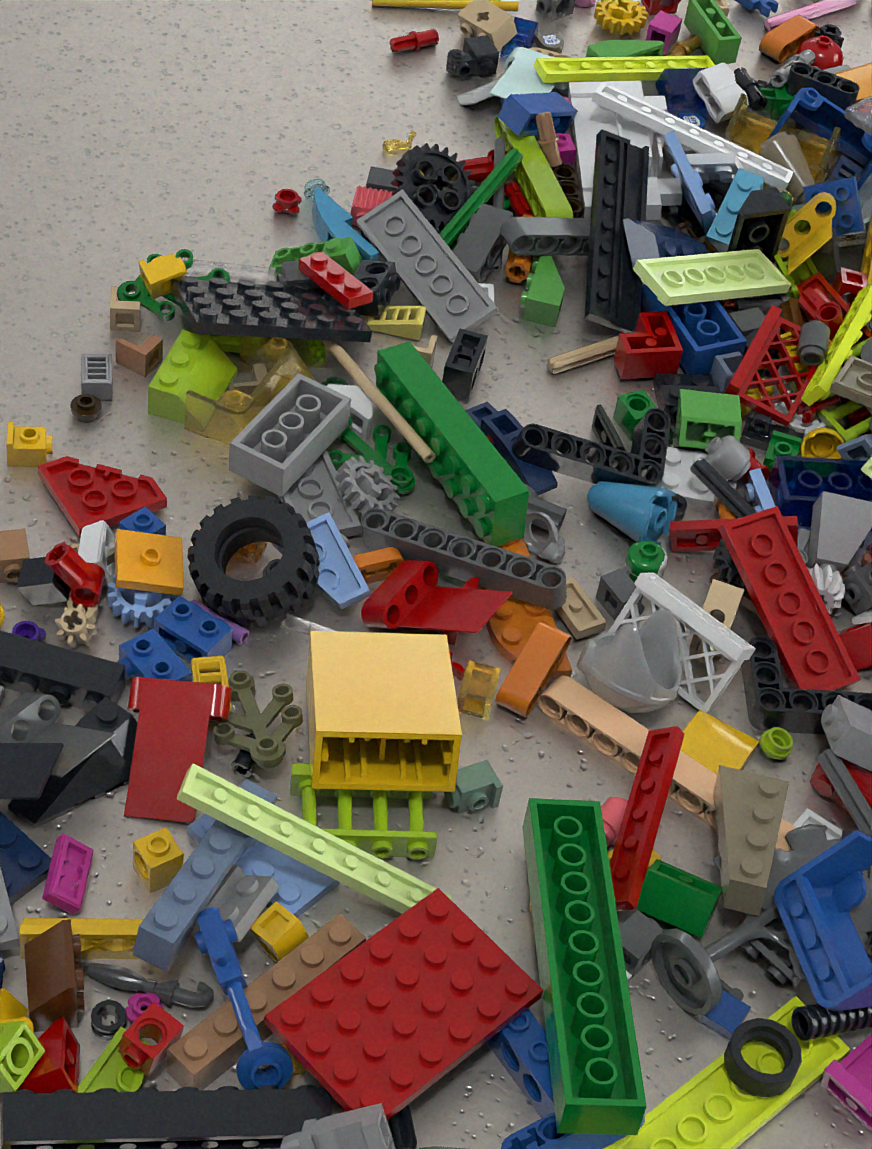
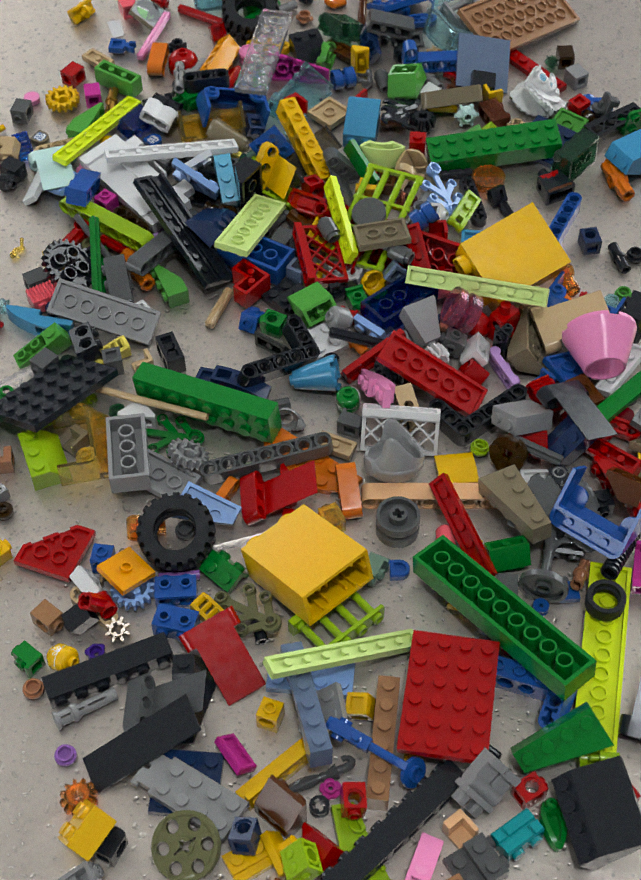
camera: 30 degrees left, 5 degrees up
red plate [298,252,373,309] -> none
medium nougat axle [535,112,562,167] -> none
none -> dark grey panel [101,346,125,375]
none -> green bracket [199,549,249,594]
none -> blue bracket [238,307,265,334]
none -> bright pink slope [357,369,396,408]
none -> dark grey wheel [376,496,420,548]
none -> blue tile [389,560,410,581]
none -> dark brown plate [489,434,529,471]
none -> blue piece [532,598,549,616]
none -> nougat axle [570,558,590,591]

